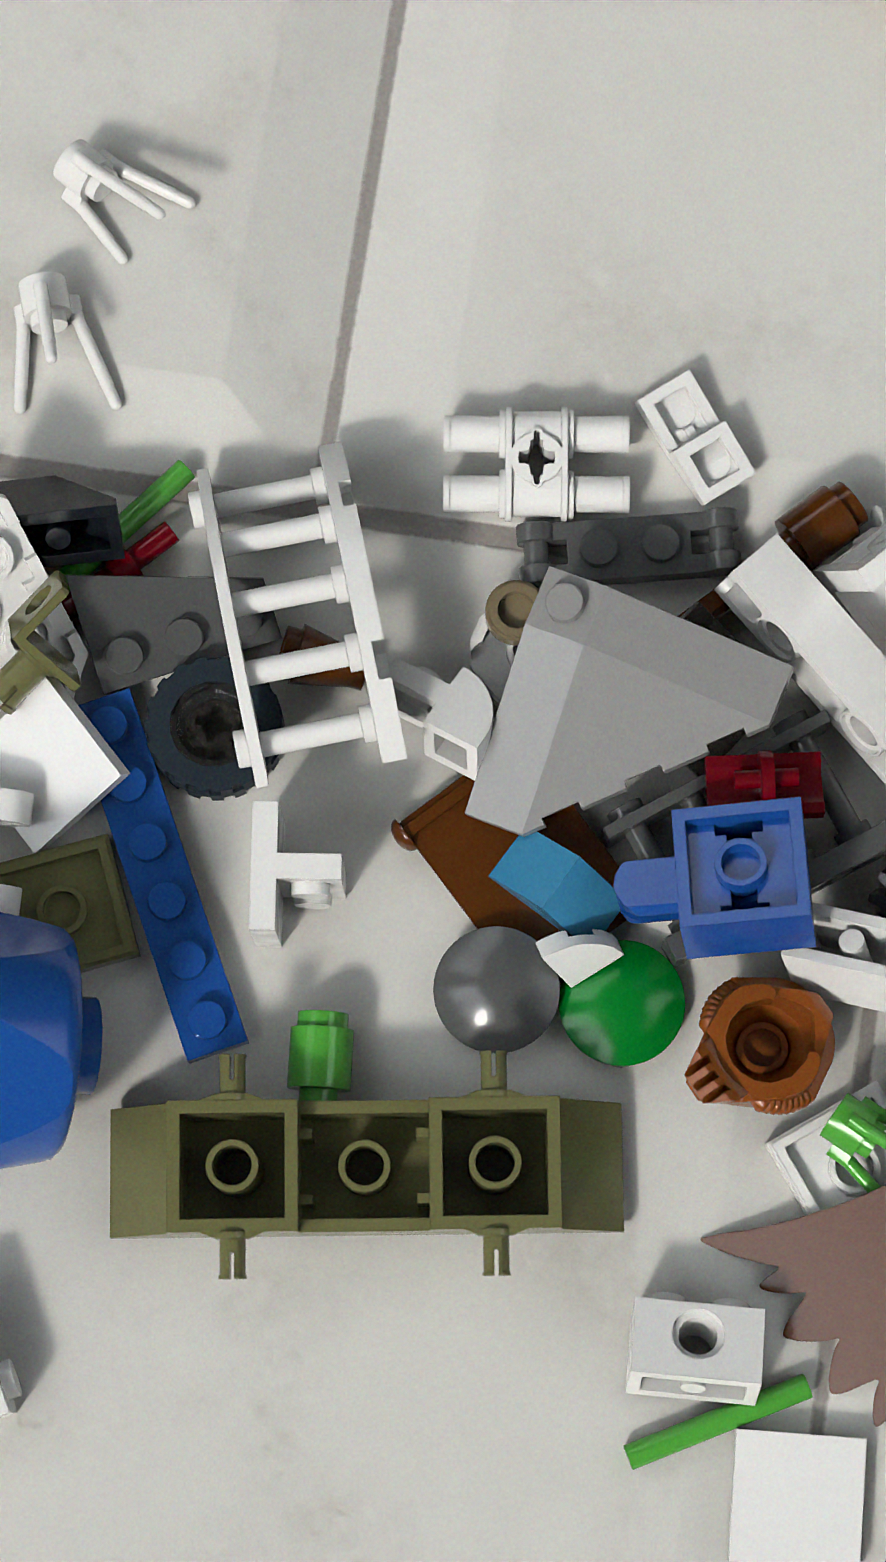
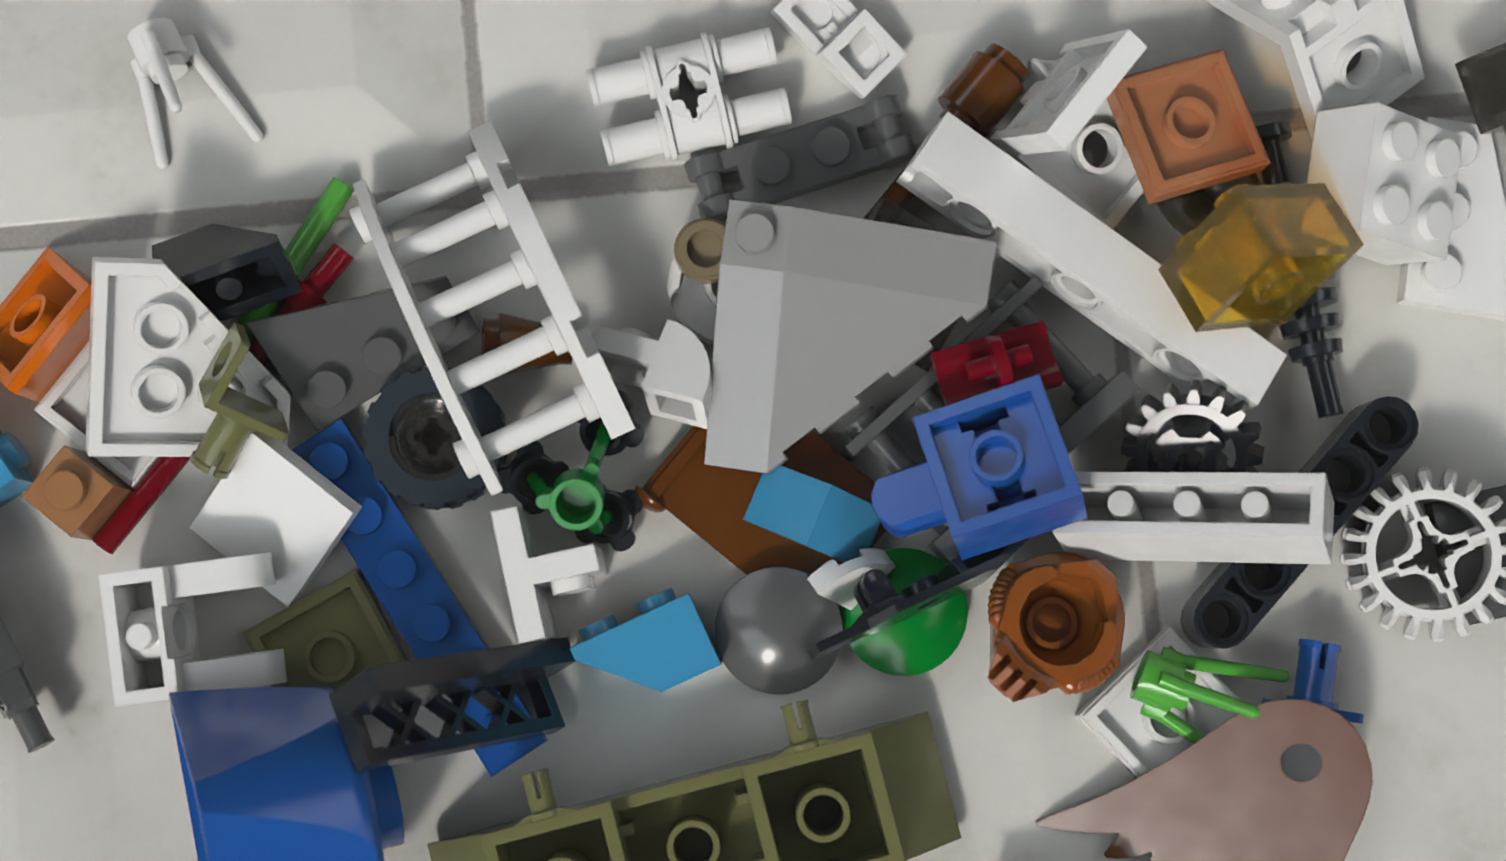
camera: 20 degrees left, 5 degrees up
bright green brick [287,1010,354,1101] -> none
none -> black fence [329,637,576,773]
none -> plant [497,390,644,552]
none -> dark azure slope [570,588,722,692]
none -> black piece [808,538,1030,661]

